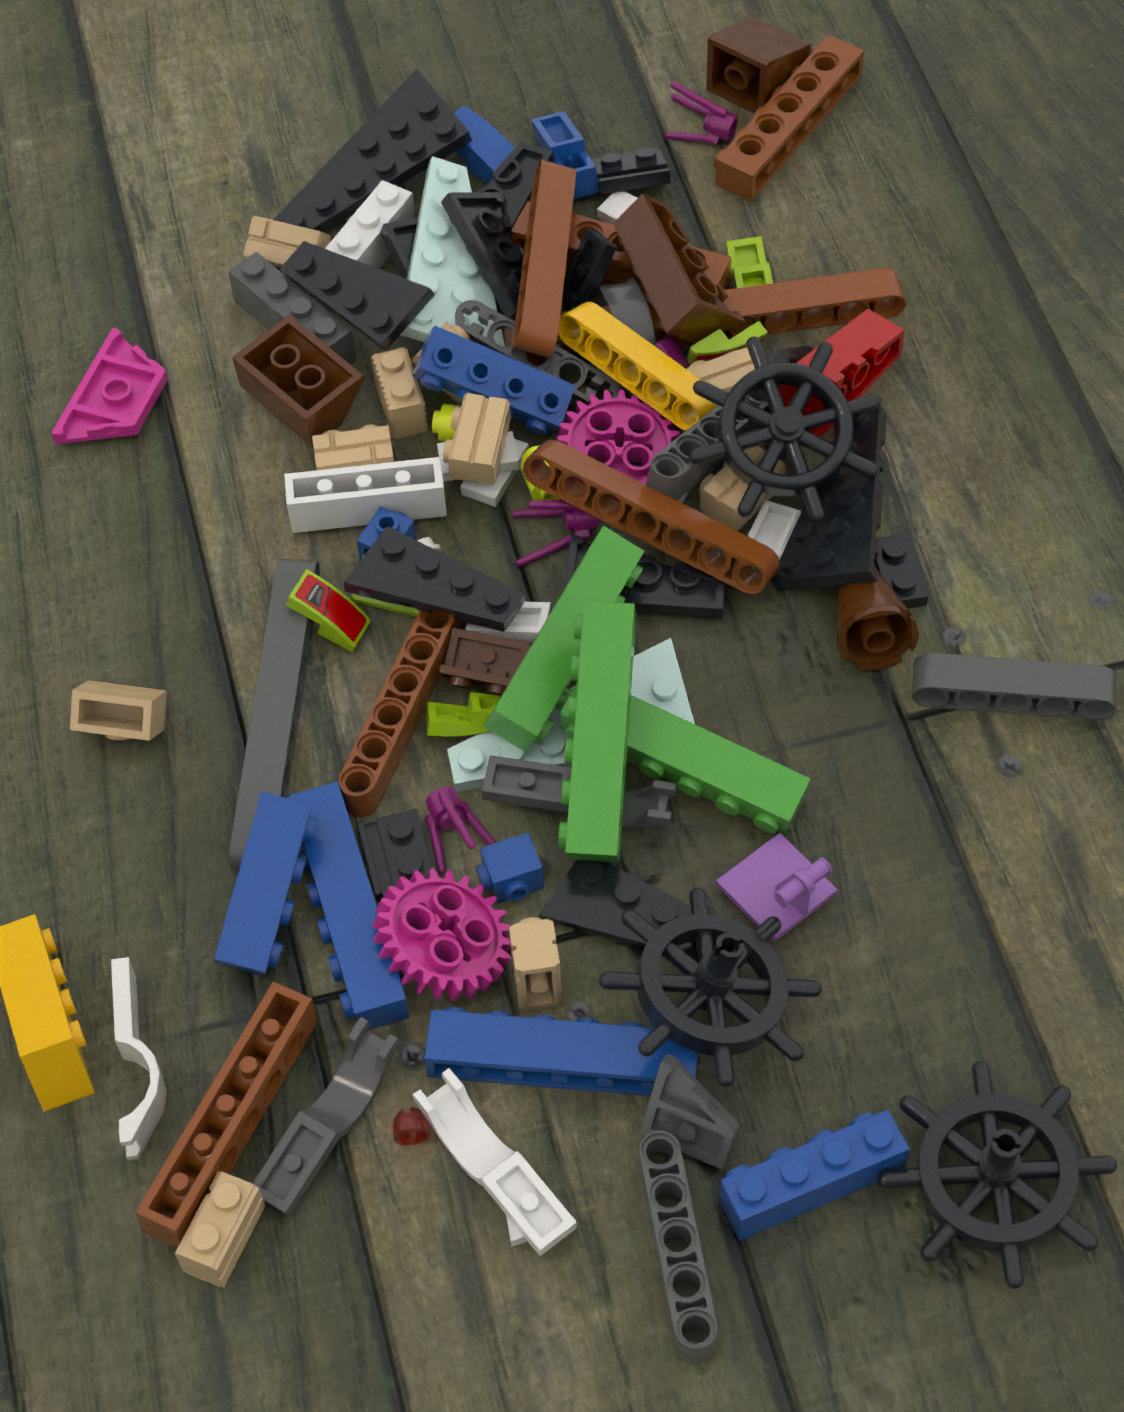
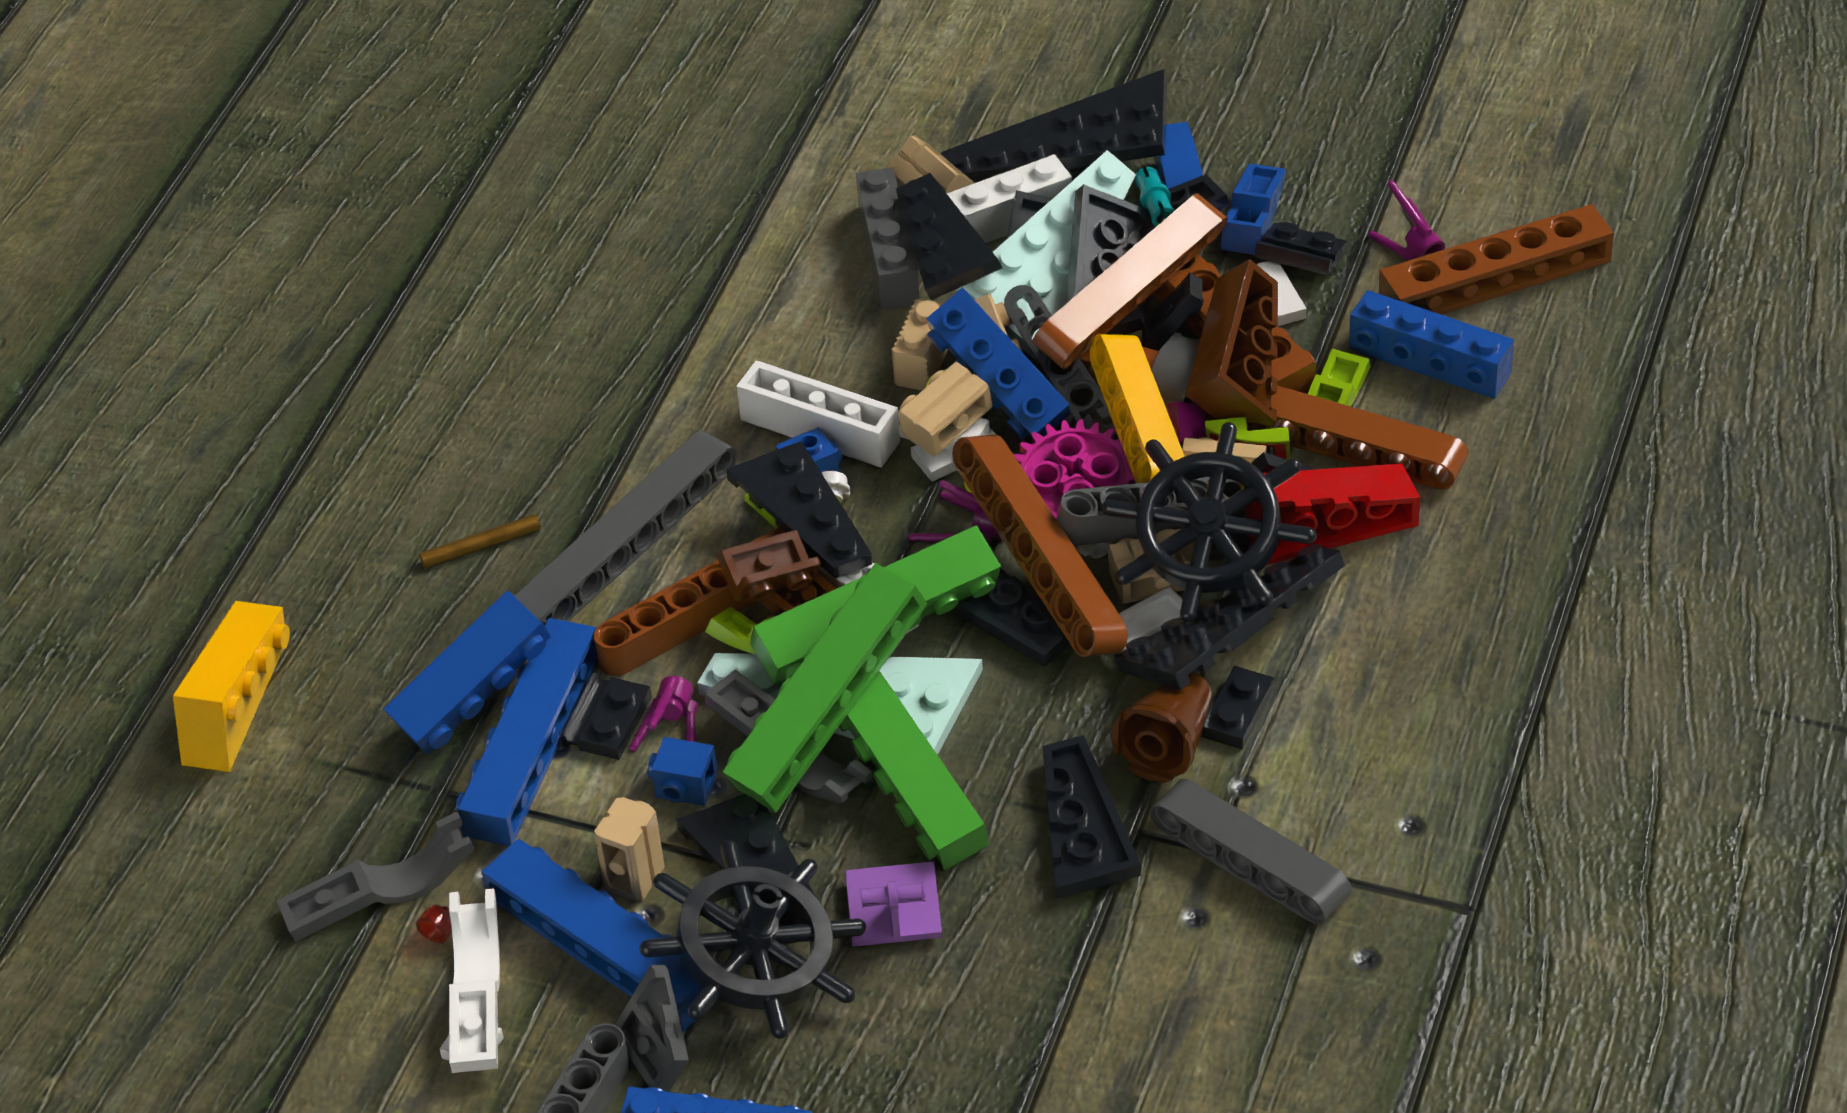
camera: 35 degrees right, 10 degrees down
dark pink wing [51,328,168,444] -> none
tan brick [70,680,167,741] -> none
white piece [111,957,167,1160] -> none
dark orange brick [135,982,318,1248] -> none
tan brick [175,1171,266,1288] -> none
reddish brown slope [232,315,364,447] -> none
slope [286,569,371,652] -> none
tan brick [312,424,394,470] -> none
dark pink gear [372,868,512,1001] -> none
reddish brown slope [706,17,811,114] -> none
none -> pearl gold bar [419,514,541,569]
none -> reddish brown bracket [717,530,821,602]
none -> black wing [1043,735,1141,899]
none -> teal pin [1135,167,1175,227]
none -> blue brick [1349,290,1514,399]

